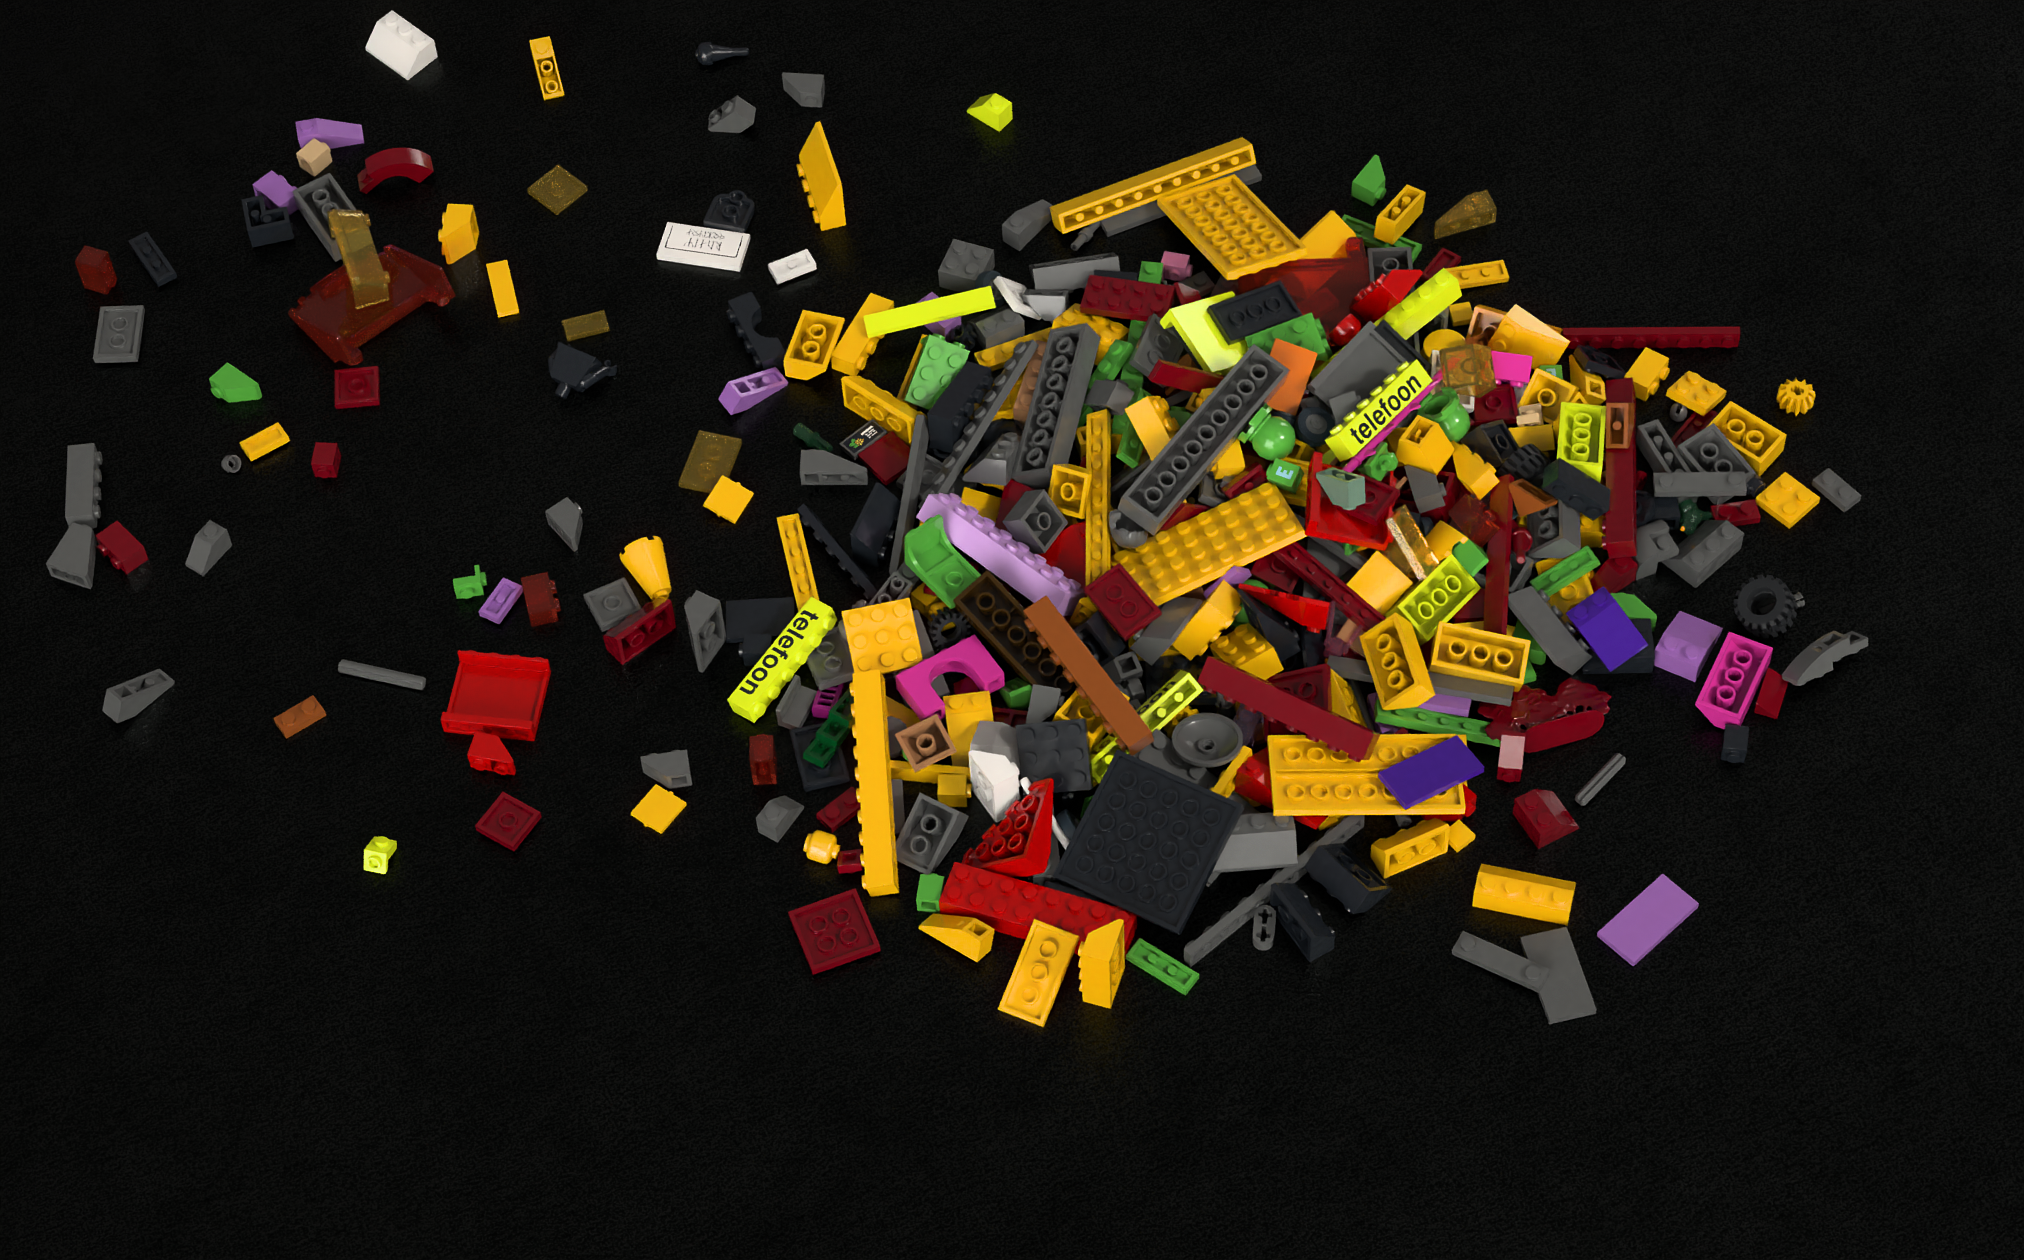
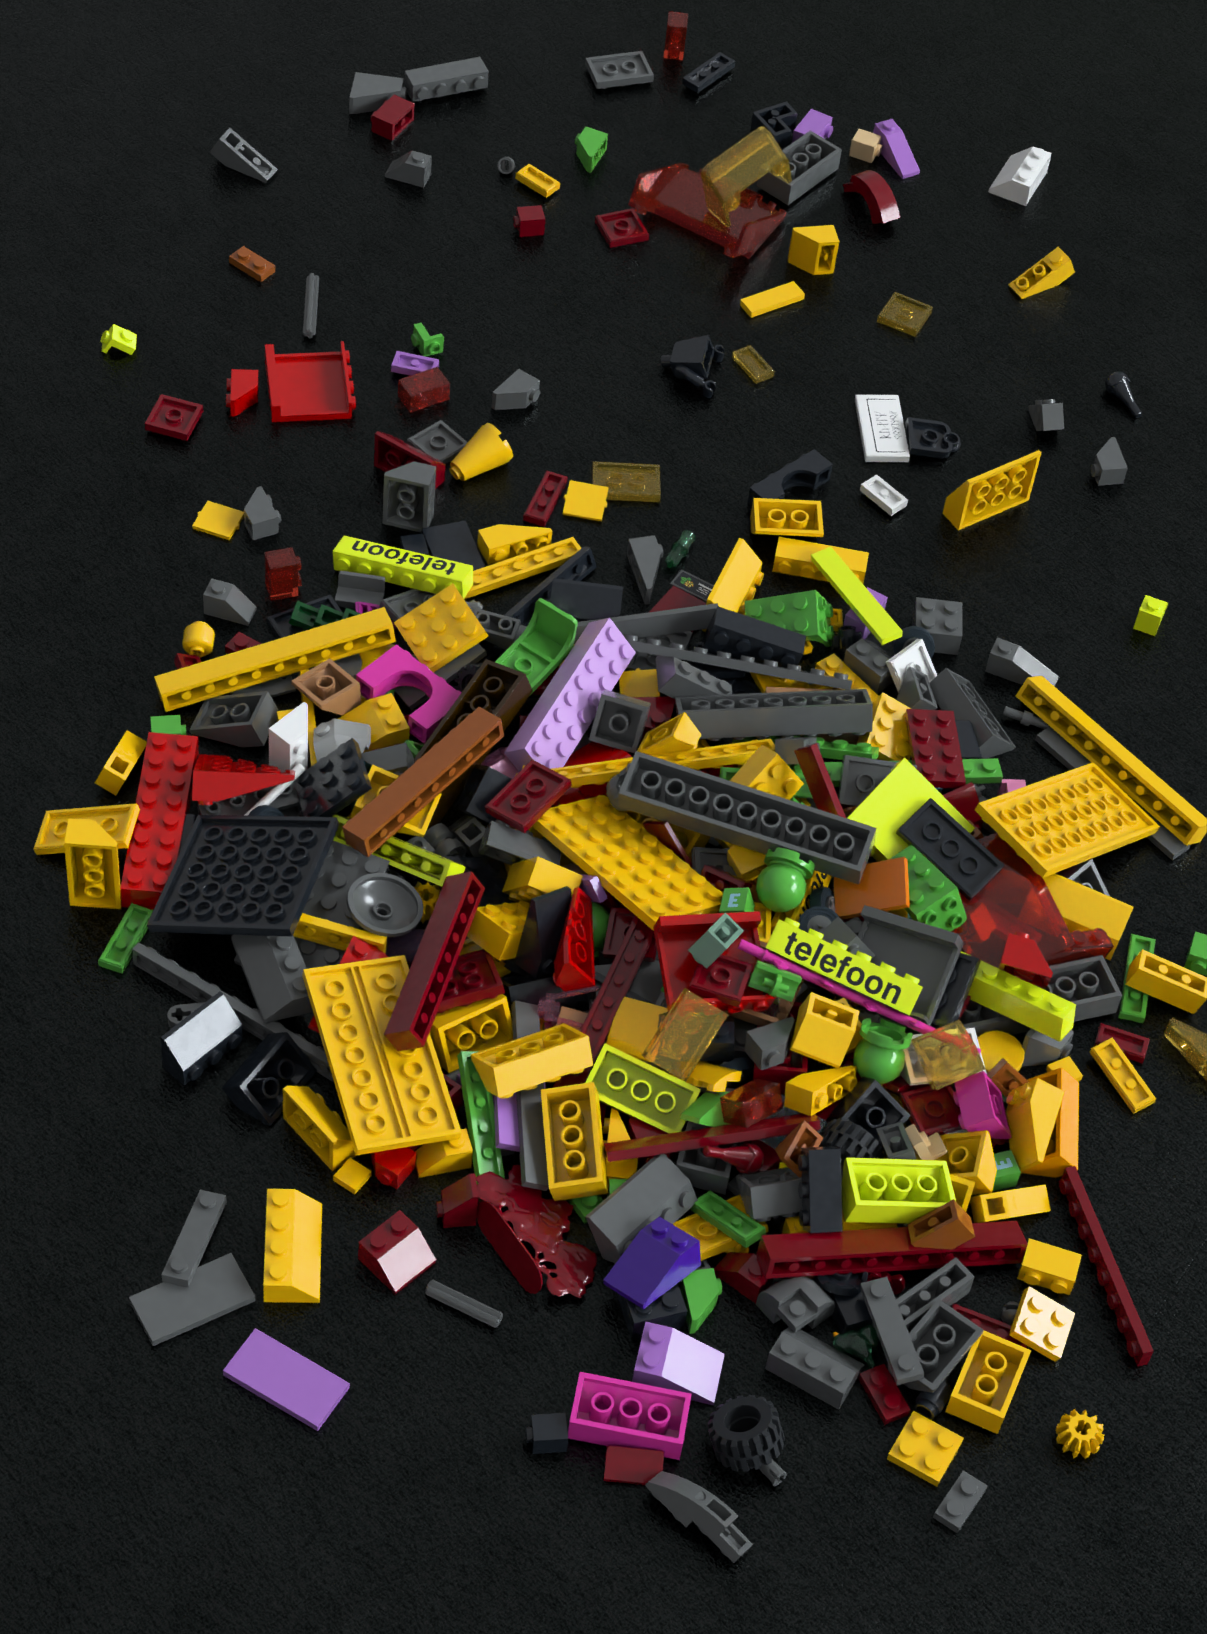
camera: 65 degrees right, 5 degrees down
medium lavender slope [718,367,788,415] -> none
dark red plate [788,888,881,975] -> none
red hair [1329,314,1361,346] -> none
dark purple tile [1378,735,1484,810] -> none
black plate [1573,345,1626,380] -> none
none -> yellow slope [477,524,552,565]
none -> dark red tile [523,471,568,527]
none -> dark grey slope [876,1122,916,1160]

